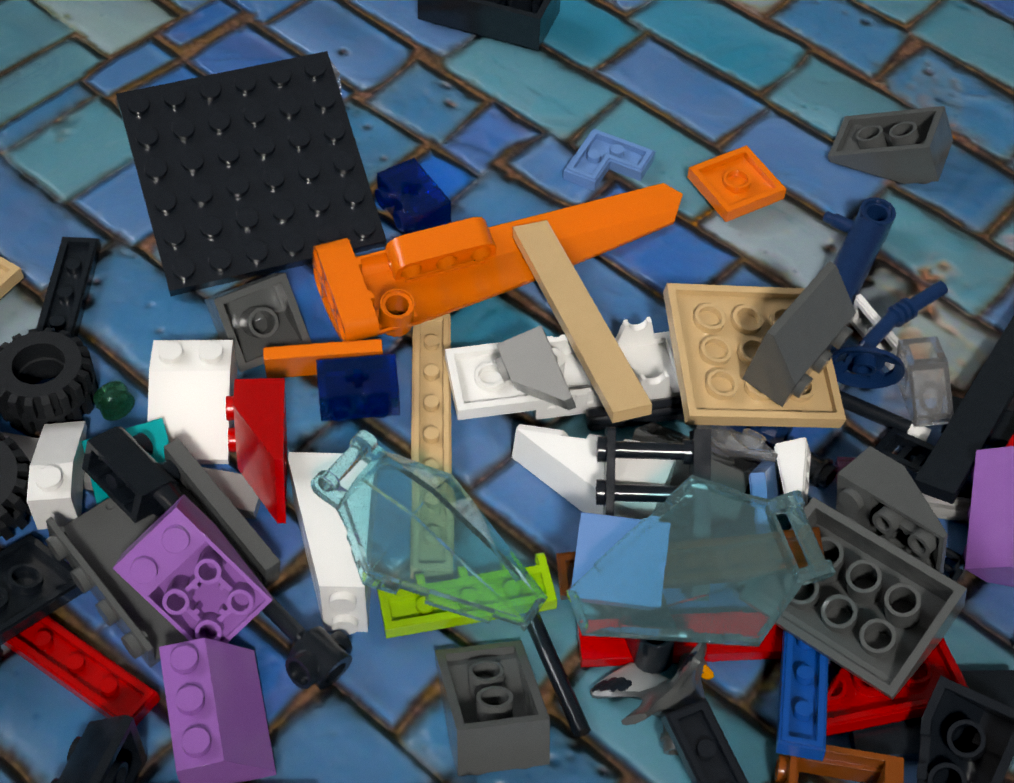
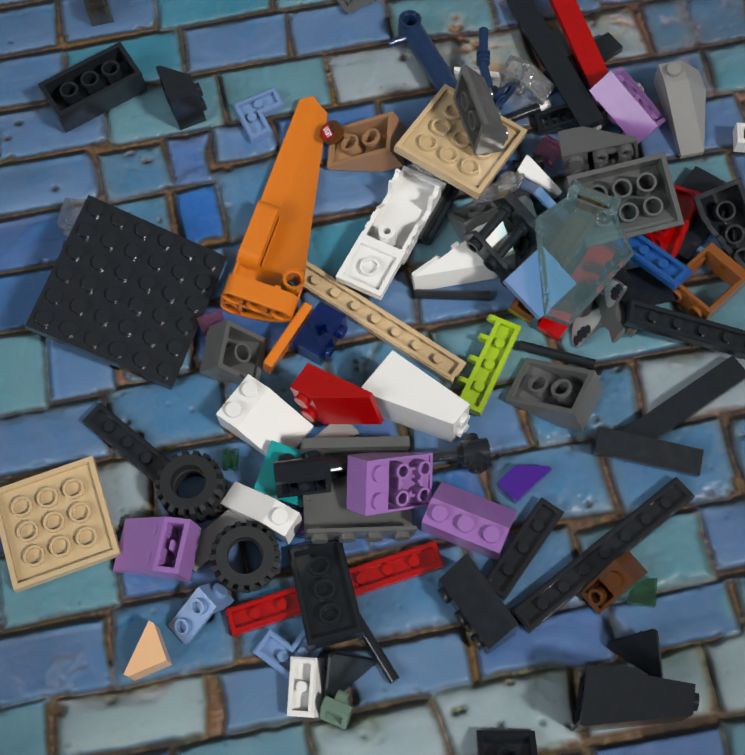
camera: 45 degrees left, 15 degrees up
clear light blue windscreen [311,430,548,631] -> none
clear blue brick [375,158,451,234] -> none
light grey slope [495,325,576,410] -> none
tan tile [513,220,652,423] -> none
orange plate [687,145,786,222] -> none
none -> black slope [156,65,207,131]
none -> clear pink tile [197,309,225,337]
none -> reddish brown tile [320,120,344,145]
none -> medium nougat slope [327,111,406,172]
none -> black bar [415,289,490,301]
none -> dark purple tile [497,465,551,504]
none -> black plate [605,260,675,312]

